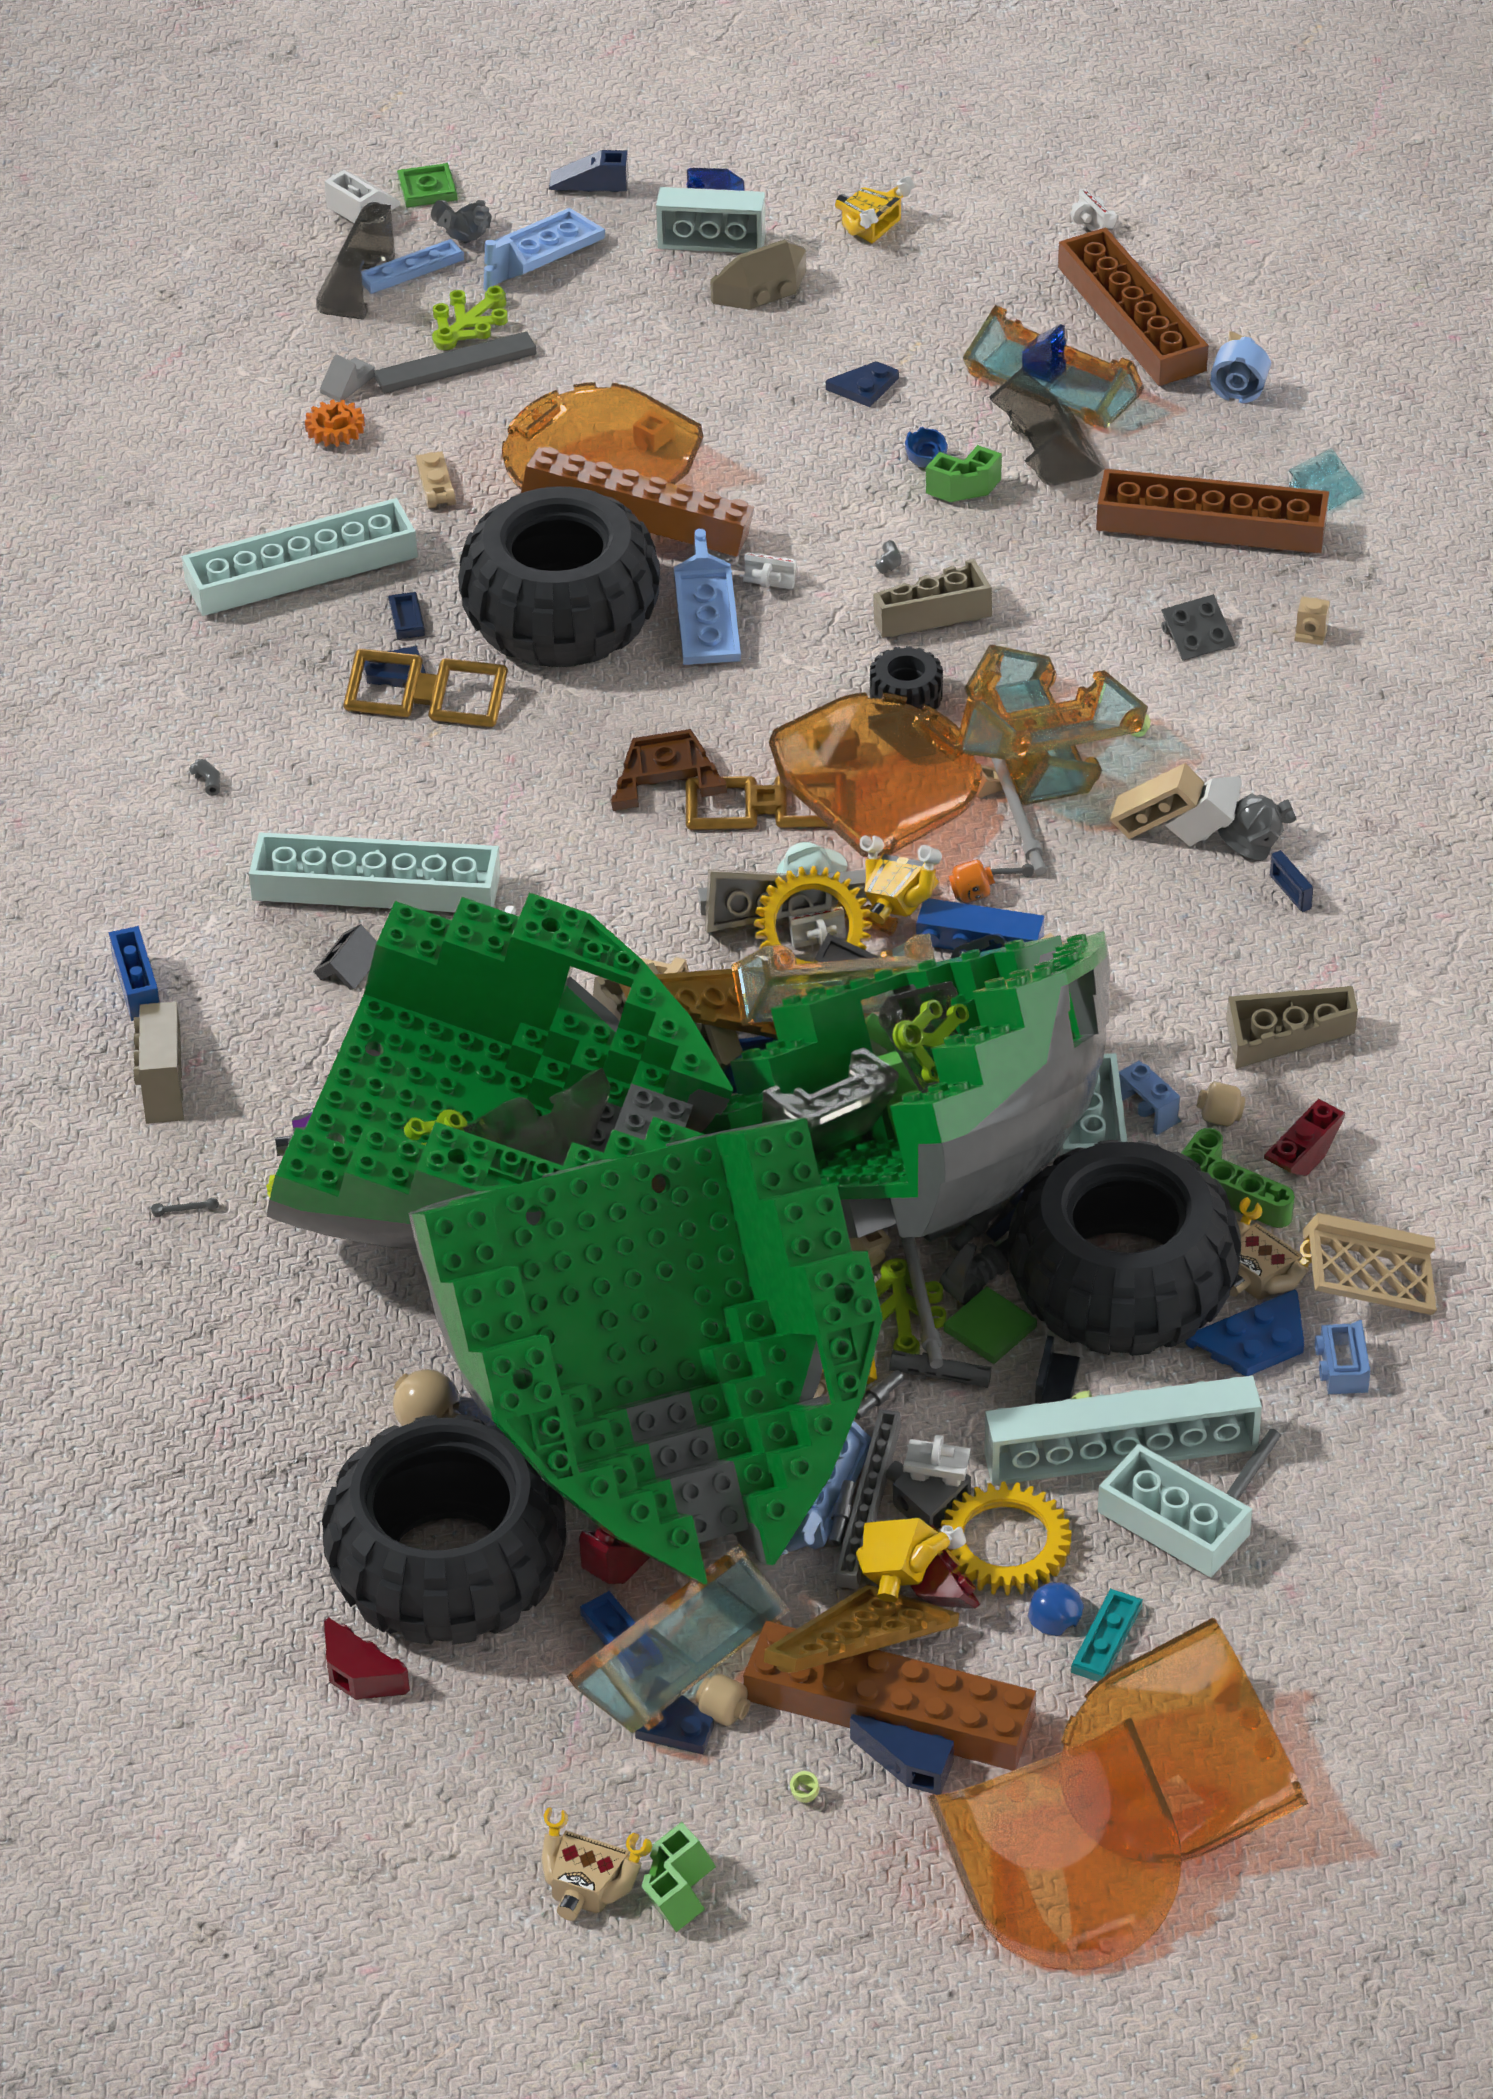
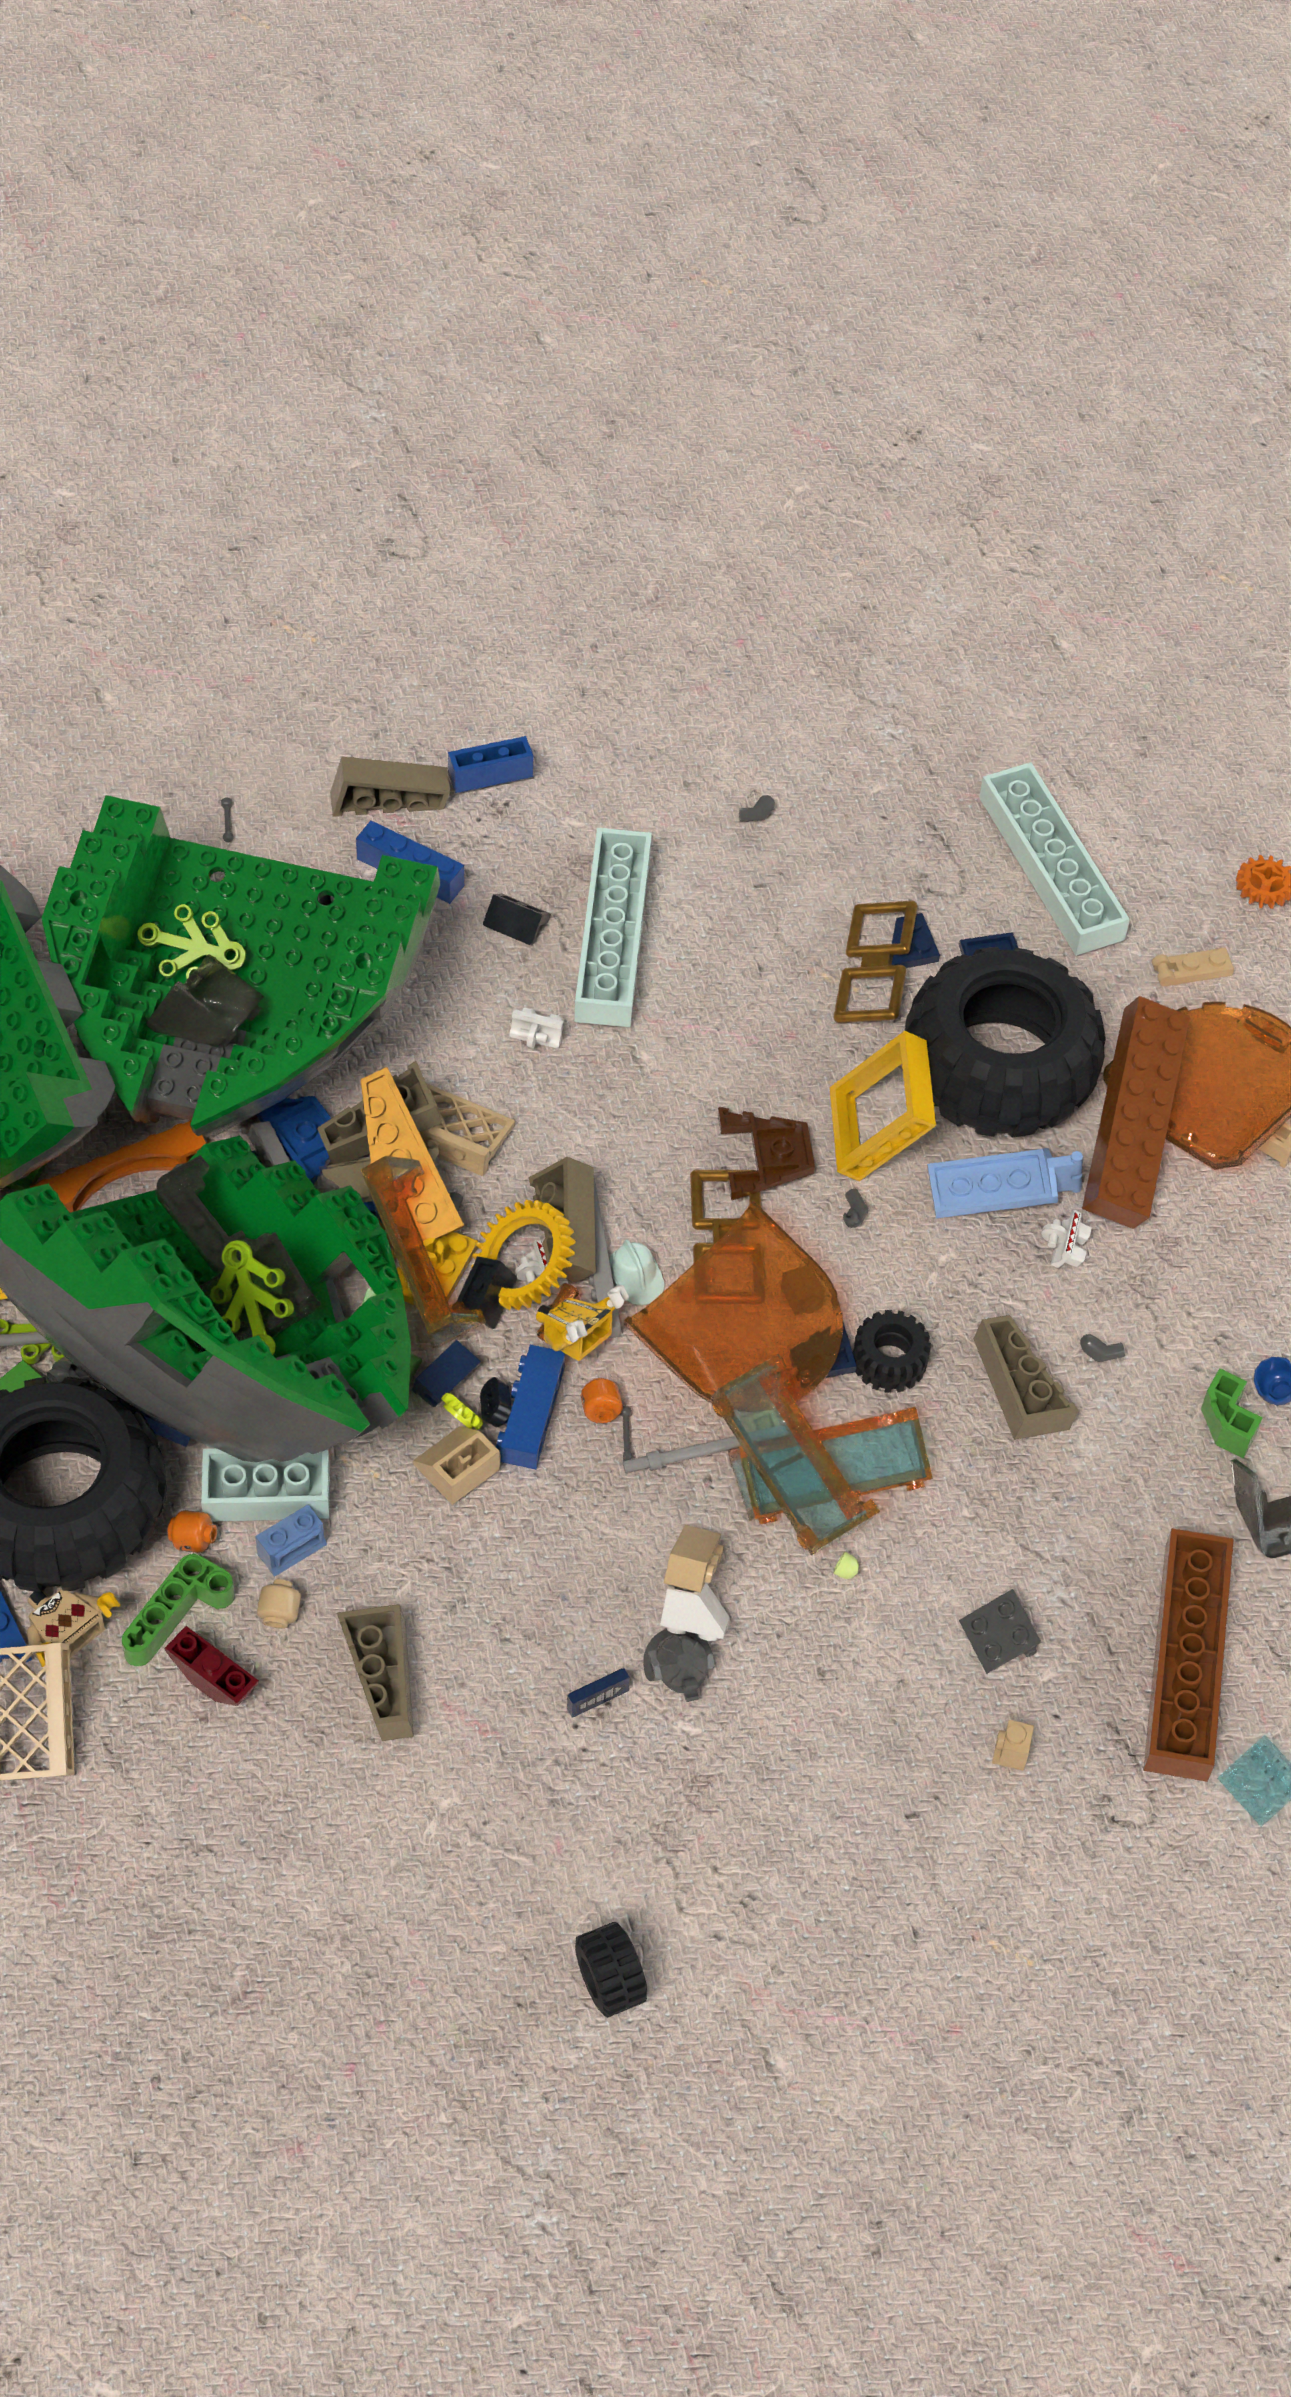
camera: 85 degrees right, 10 degrees up
none -> blue brick [356,820,465,904]
none -> yellow window [829,1031,936,1181]
none -> dark grey arm [843,1188,868,1228]

